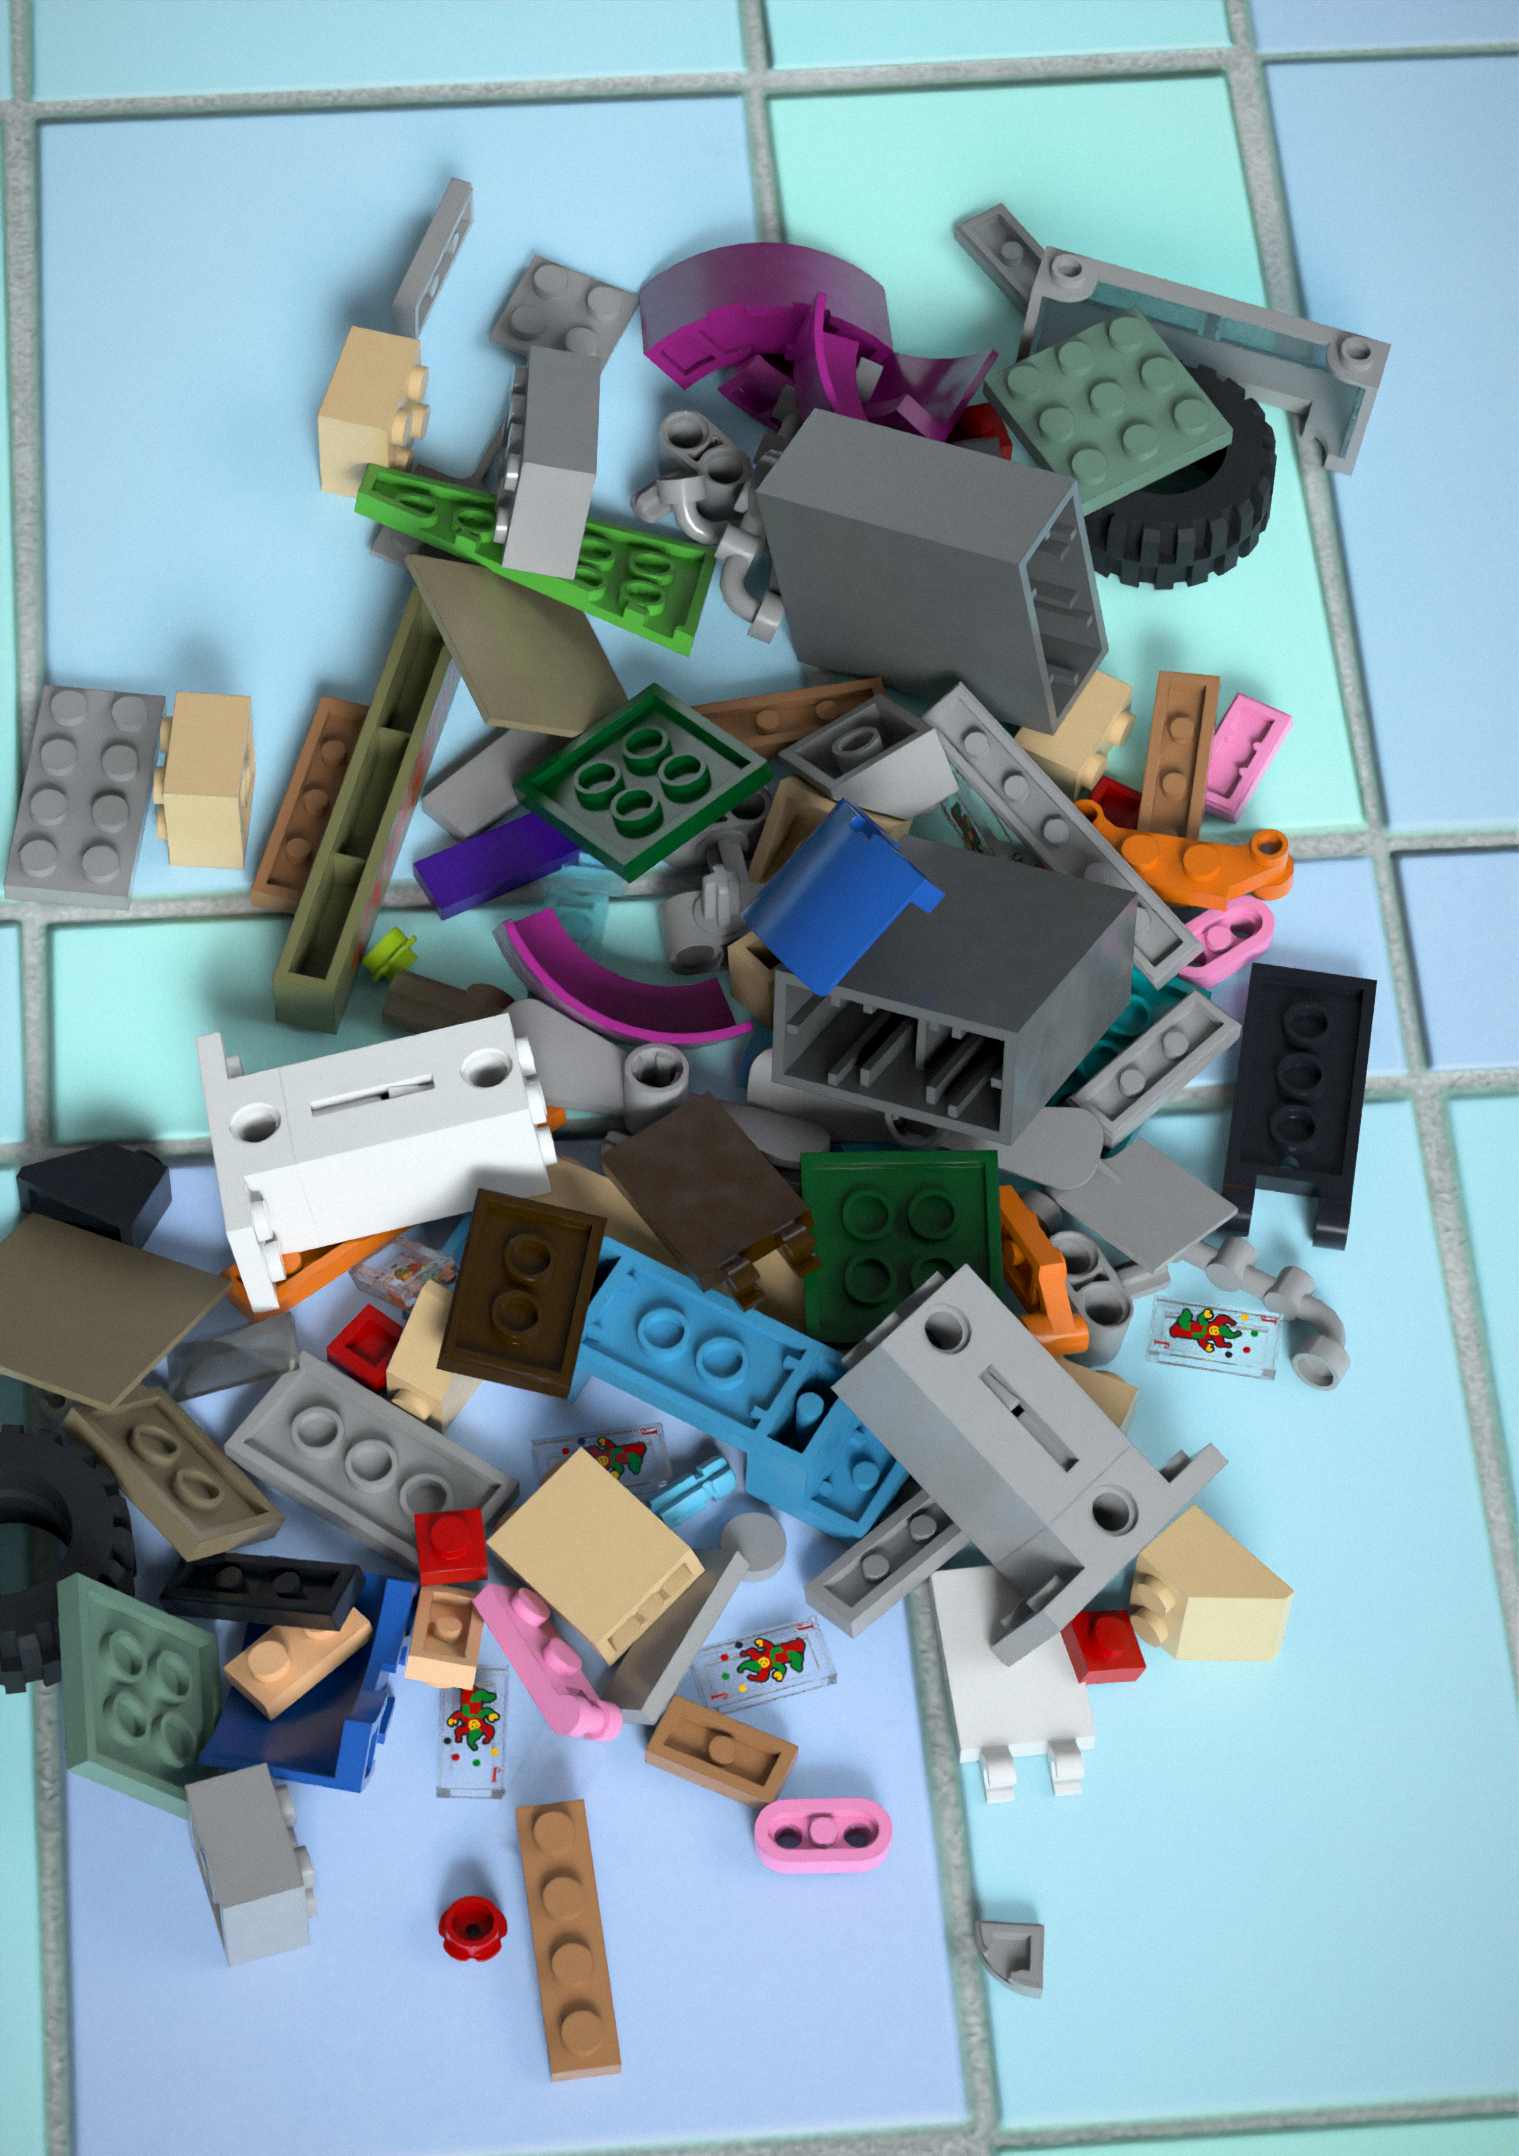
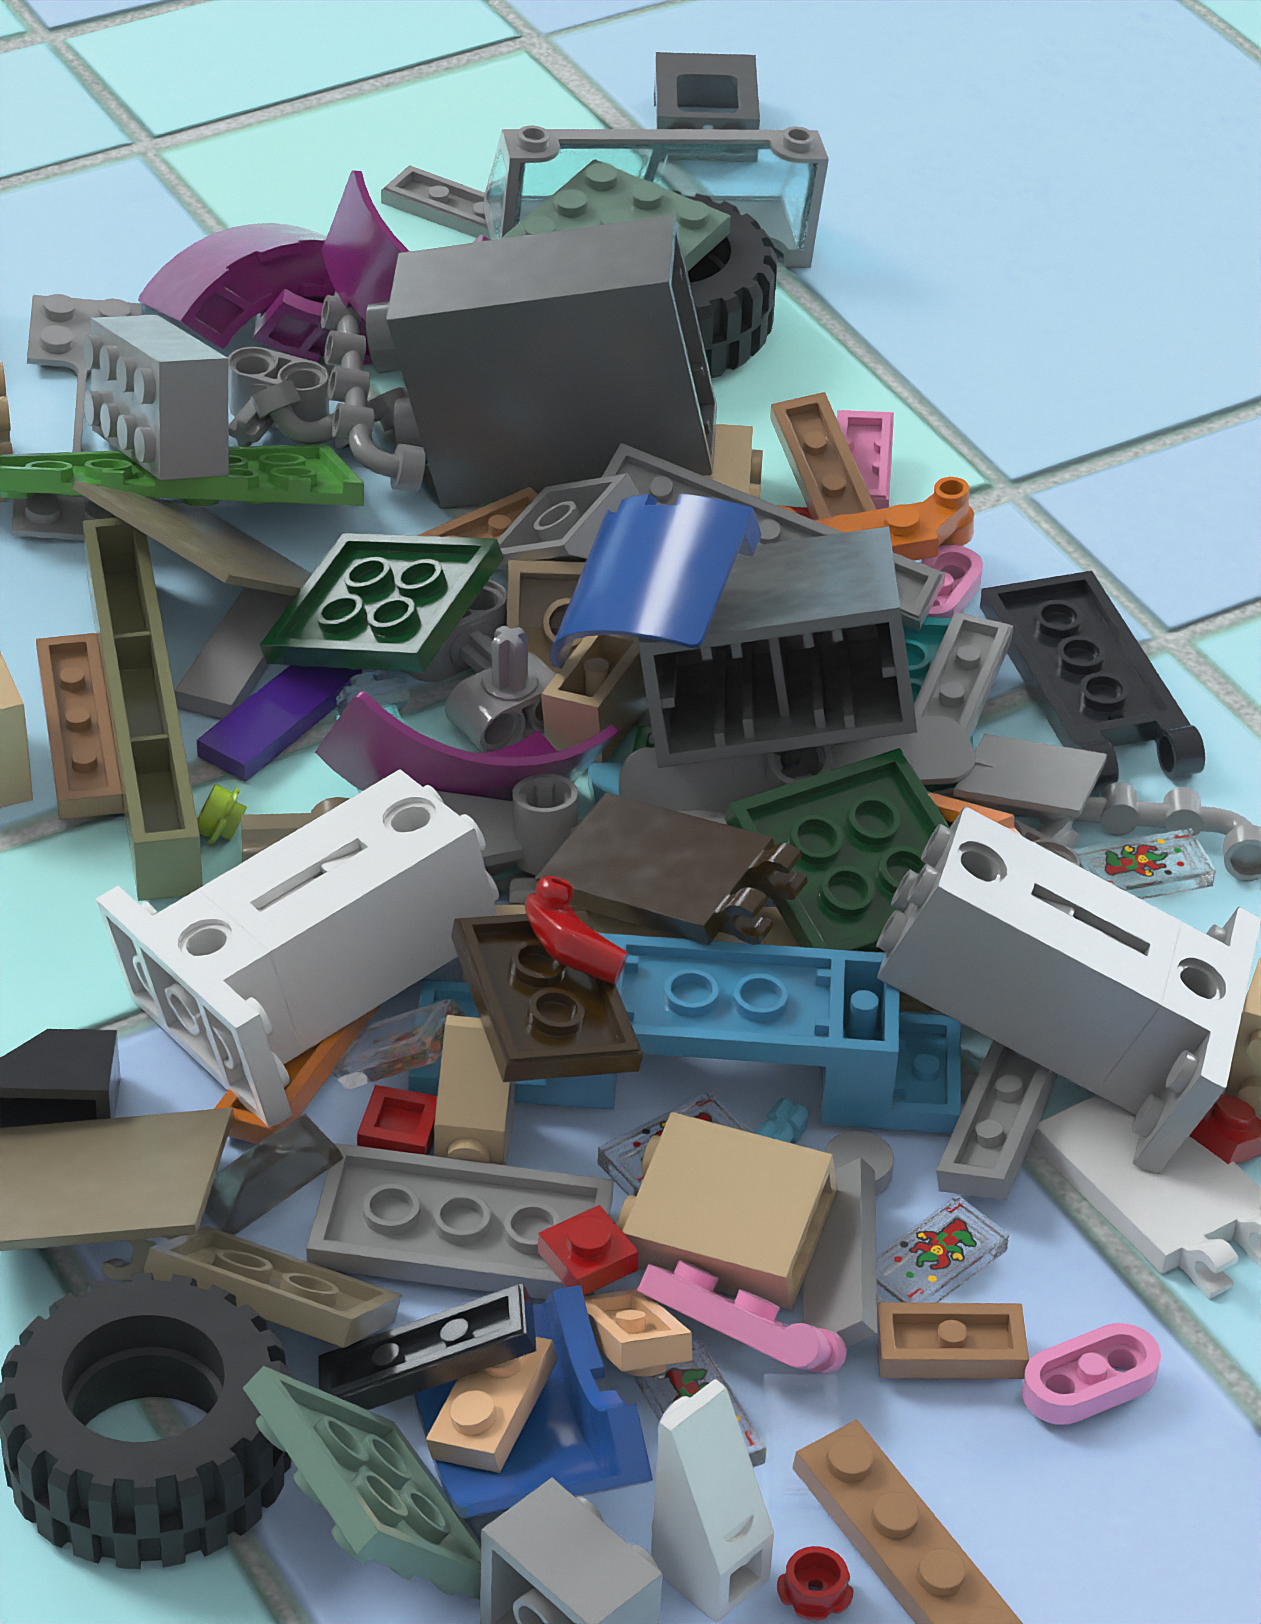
camera: 25 degrees left, 15 degrees down
none -> red arm [525,876,628,985]
none -> white slope [651,1379,774,1623]
none -> dark grey window [653,52,760,163]

